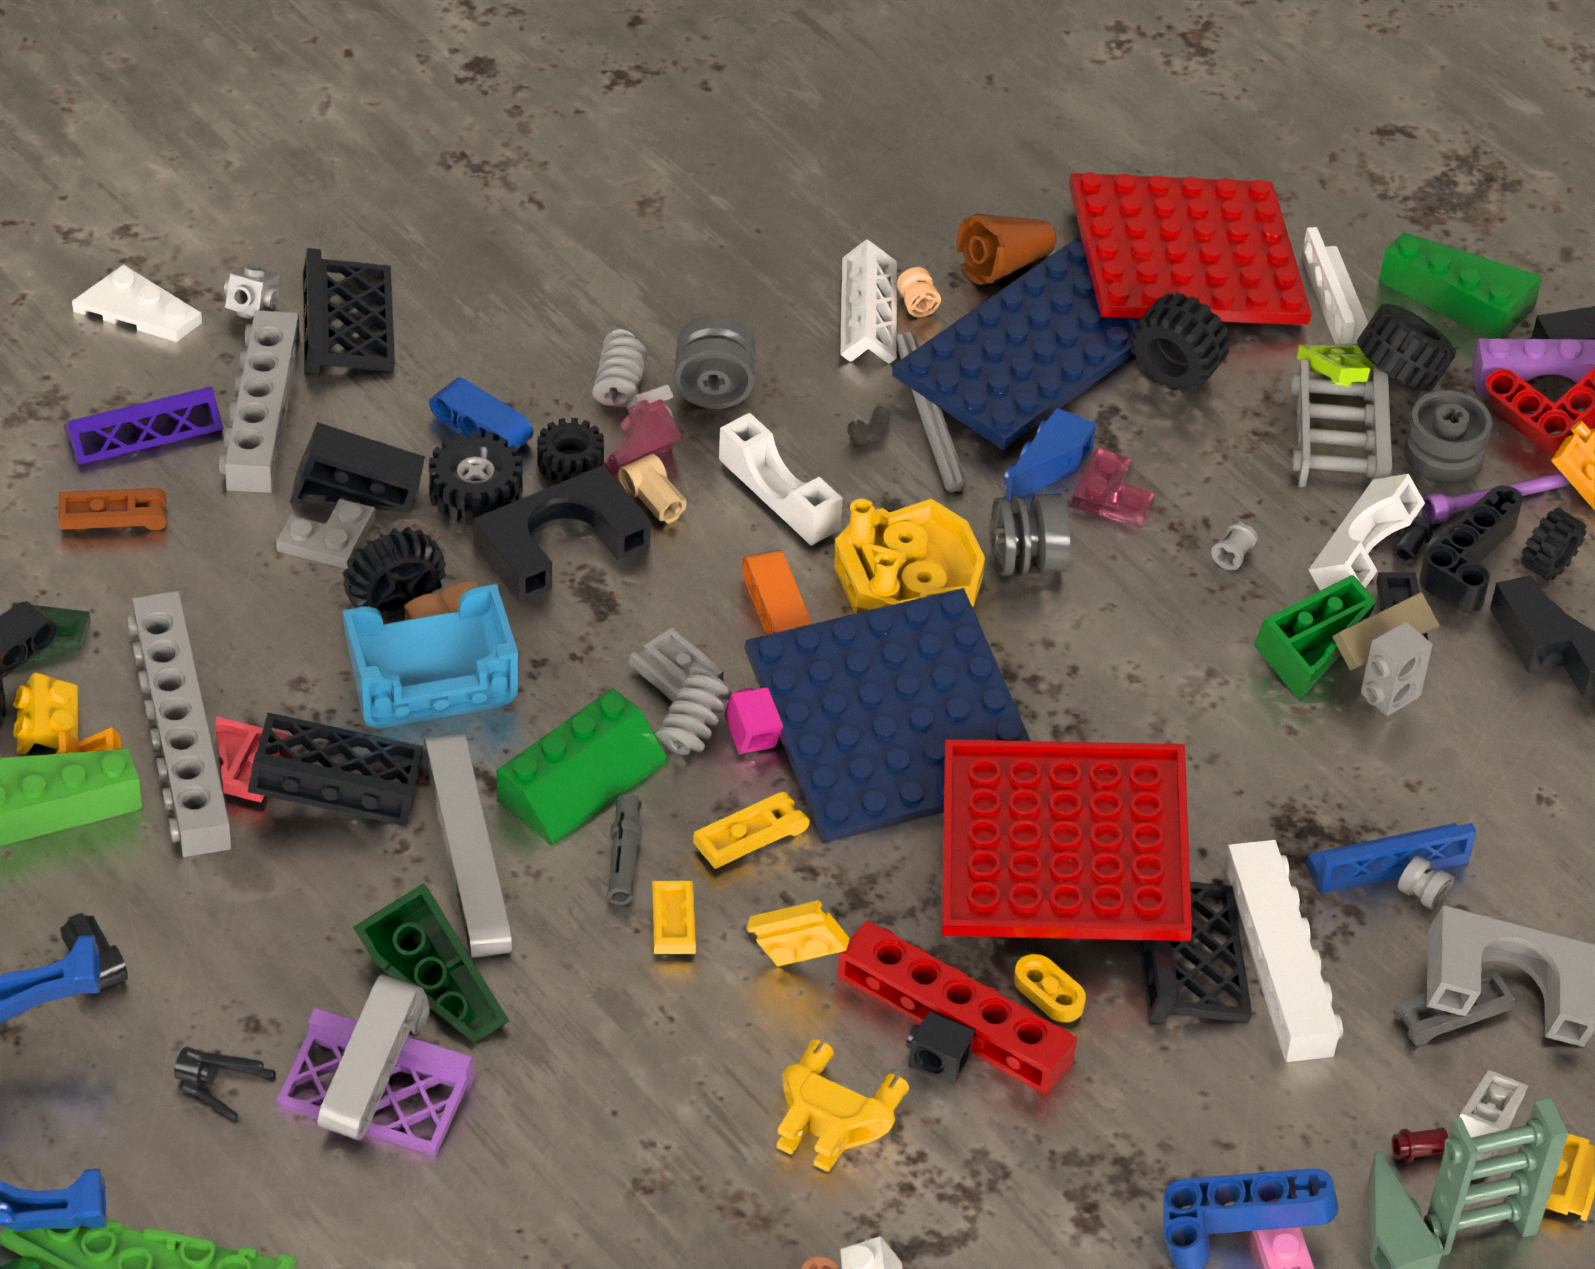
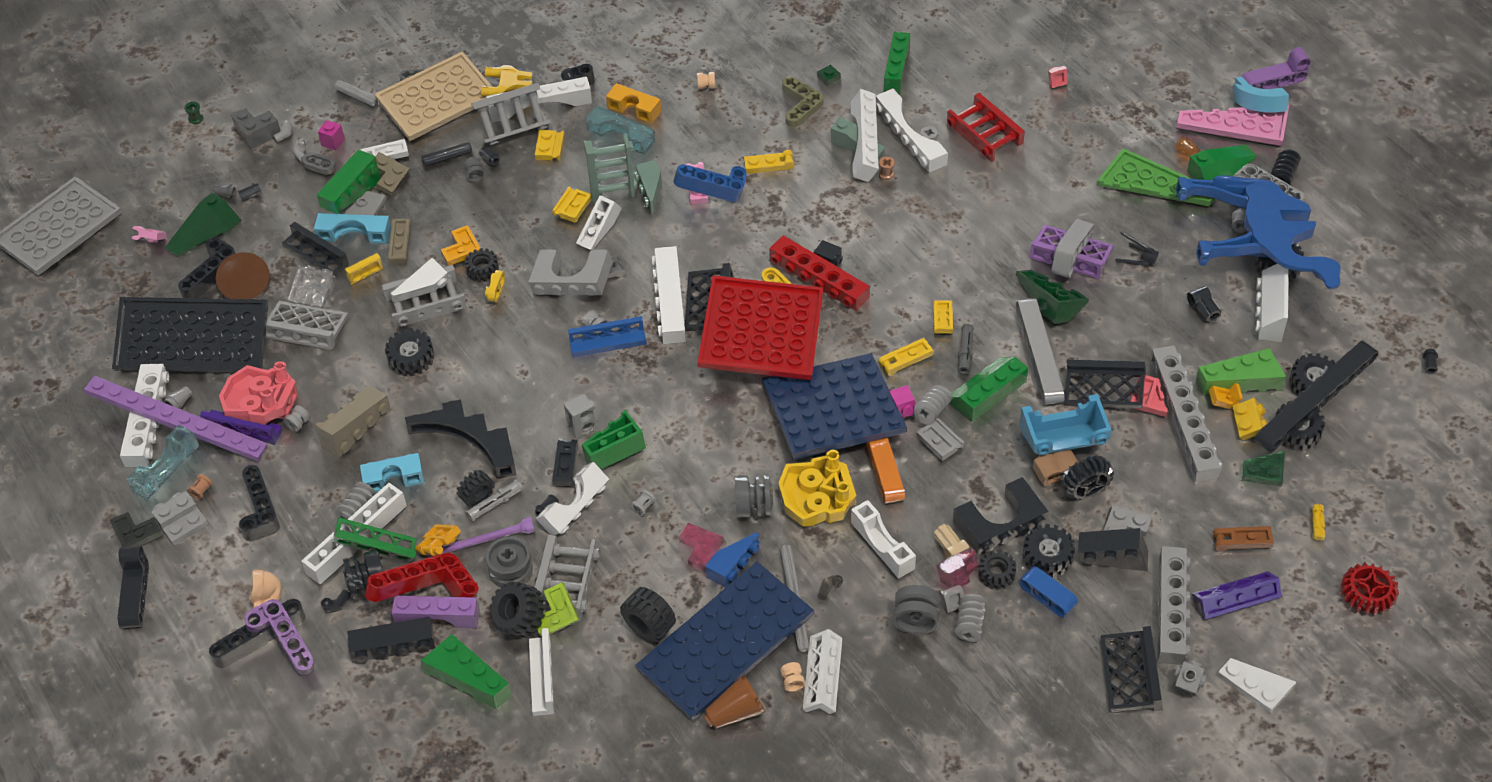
camera: 170 degrees left, 5 degrees up
yellow plate [746,900,850,966] -> none
yellow connector [777,1039,909,1172] -> none
red plate [1069,172,1312,325] -> none
dark tan tile [1332,592,1440,671] -> none
dark red pin [1391,1127,1448,1163] -> none
black beam [1419,485,1522,613] -> none
none -> light grey pin [466,480,523,522]

